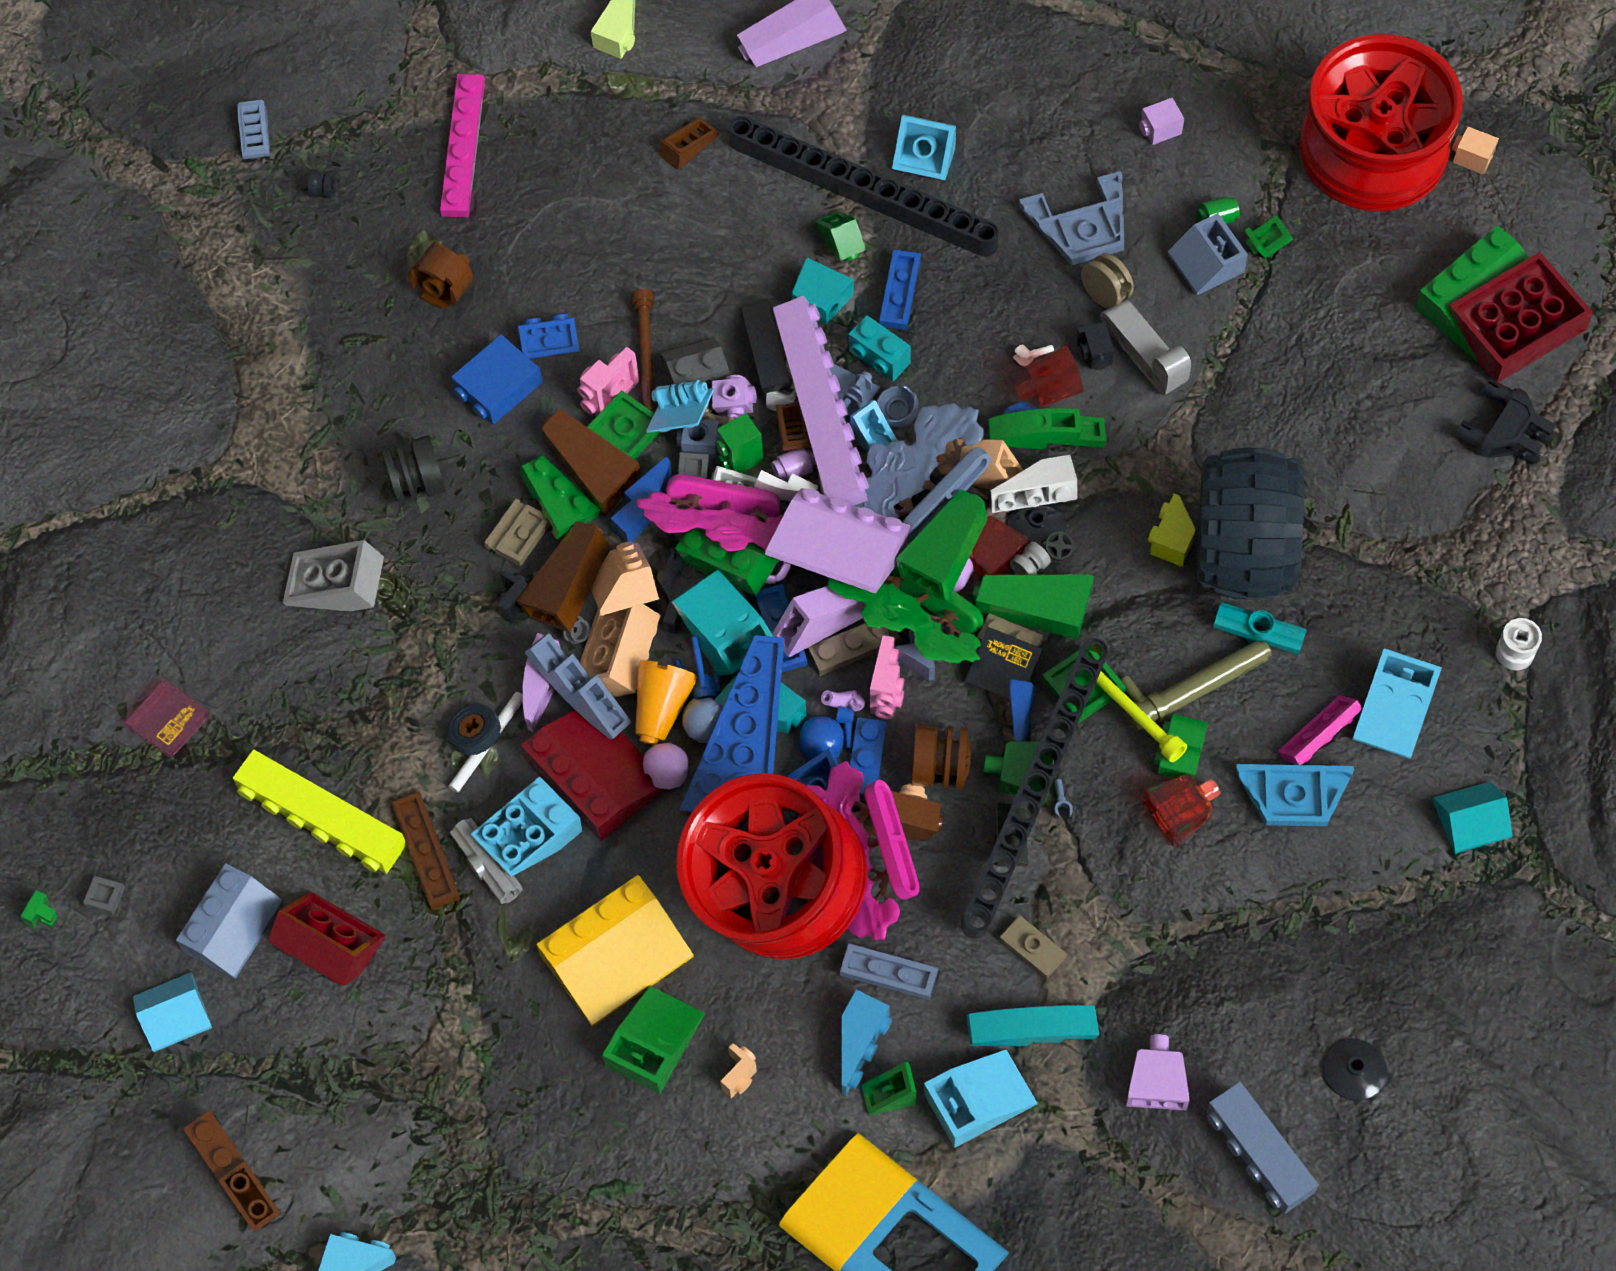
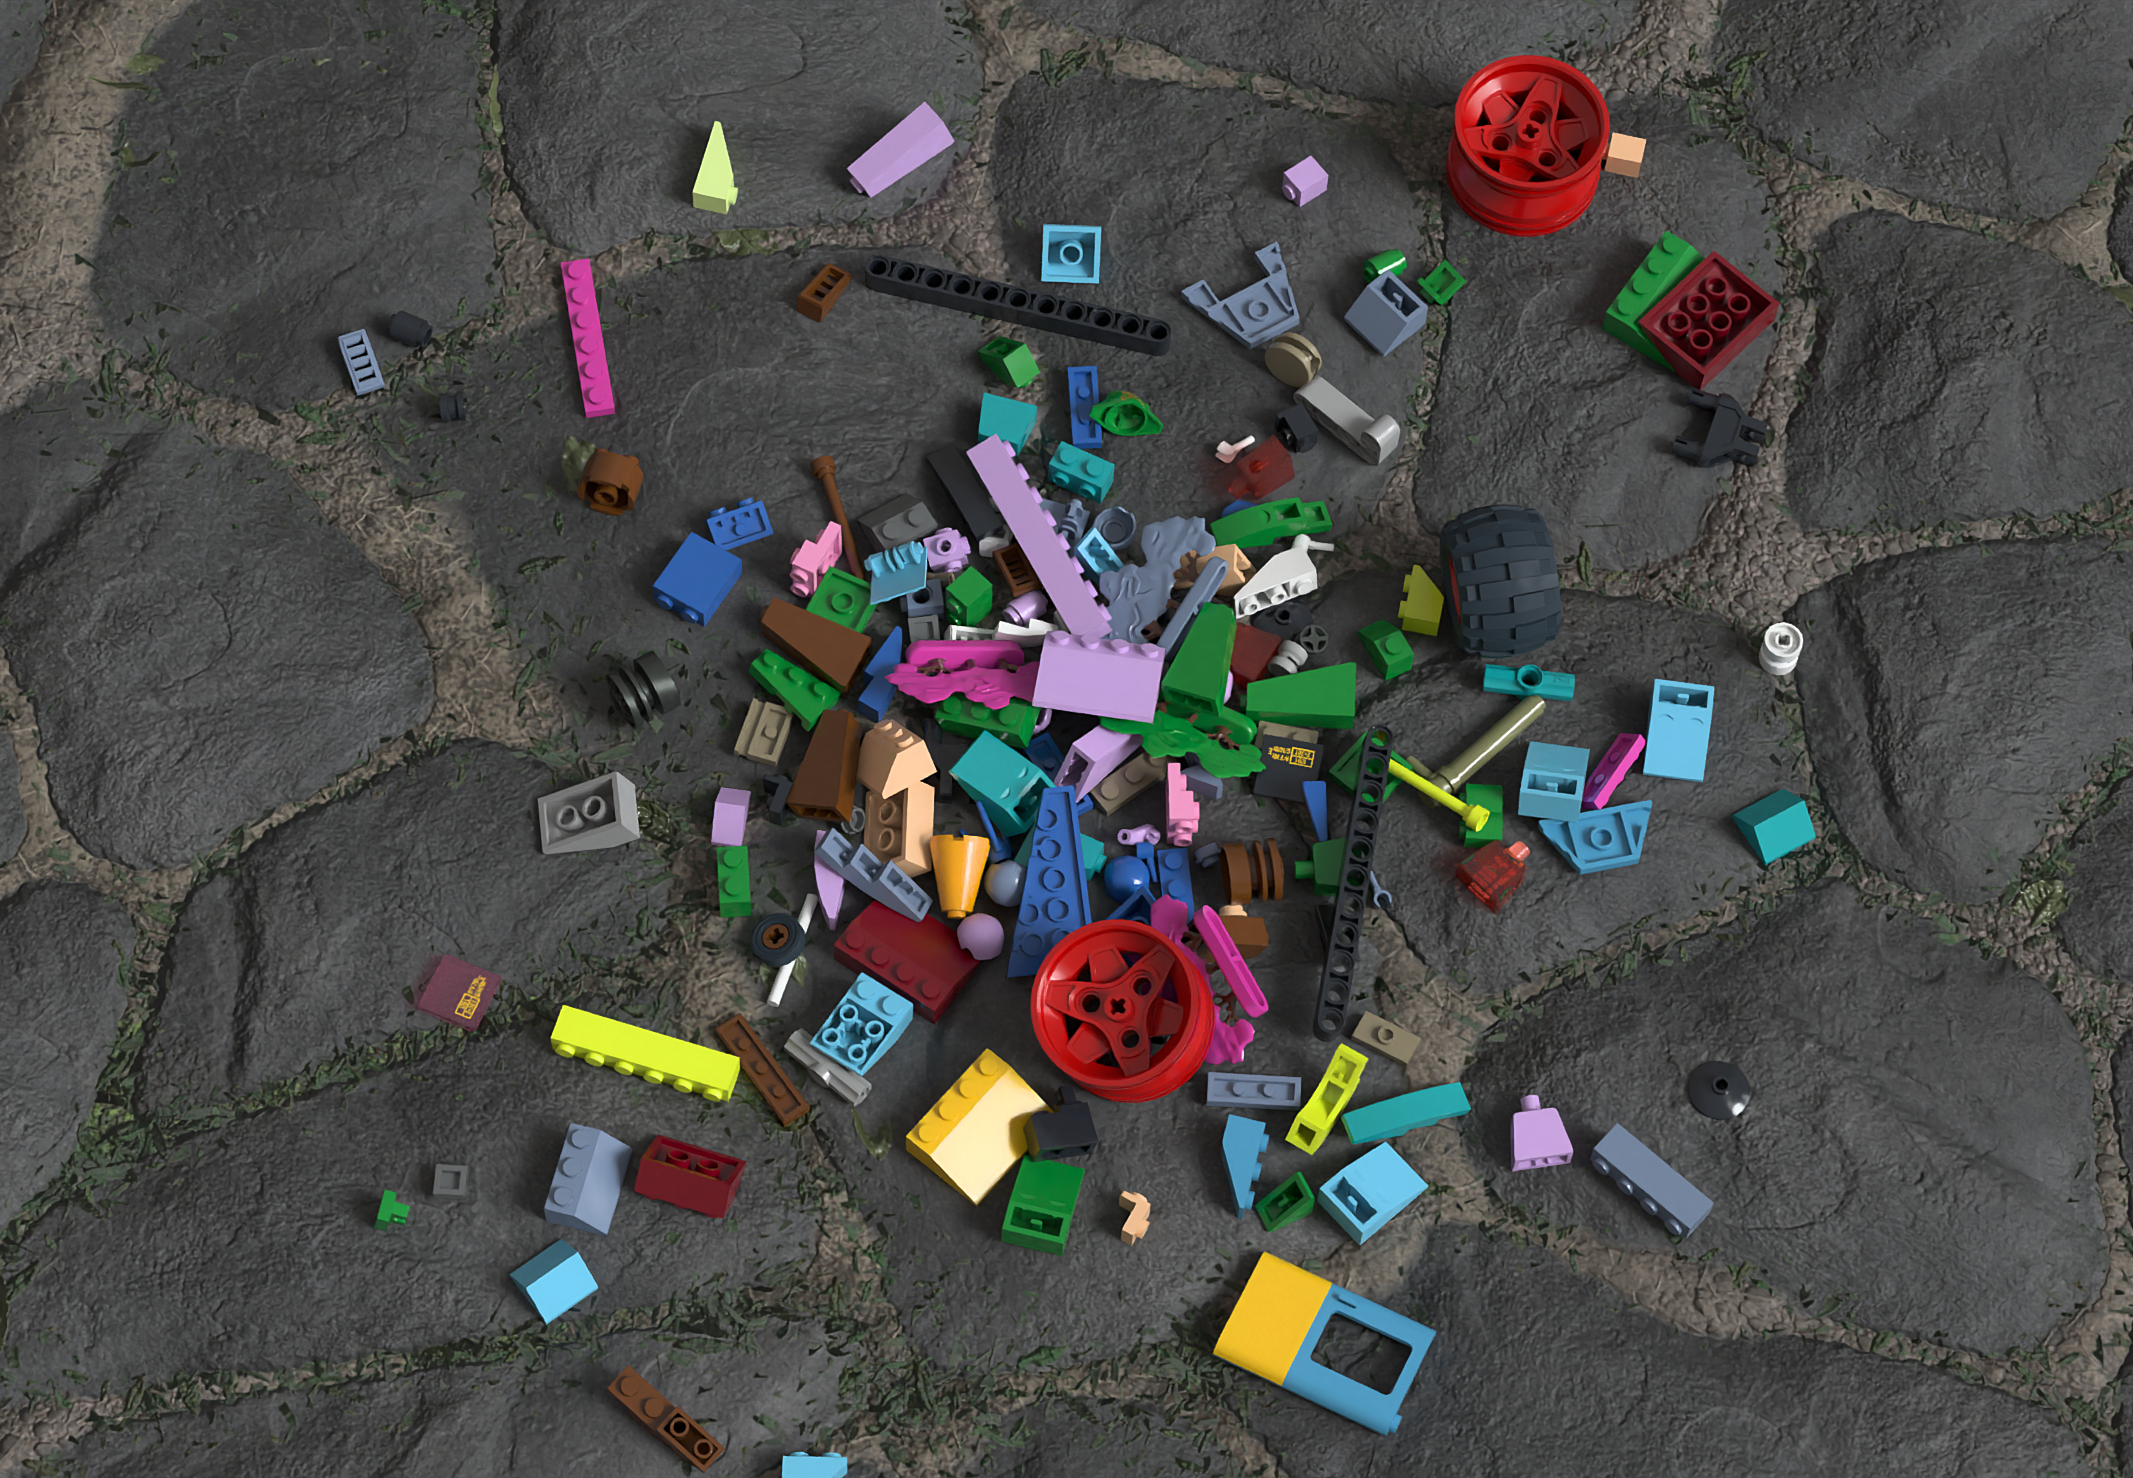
camera: 20 degrees left, 0 degrees up
none -> black brick [387,310,433,347]
none -> lavender slope [711,787,751,847]
none -> green brick [717,846,751,918]
none -> black hinge [1023,1085,1099,1162]
none -> green hat [1089,390,1163,436]
none -> sand blue plate [1194,843,1220,869]
none -> neon yellow arch [1285,1043,1369,1155]
none -> white hand [1291,534,1334,553]
none -> green slope [1357,619,1414,681]
none -> medium azure slope [1518,741,1590,822]

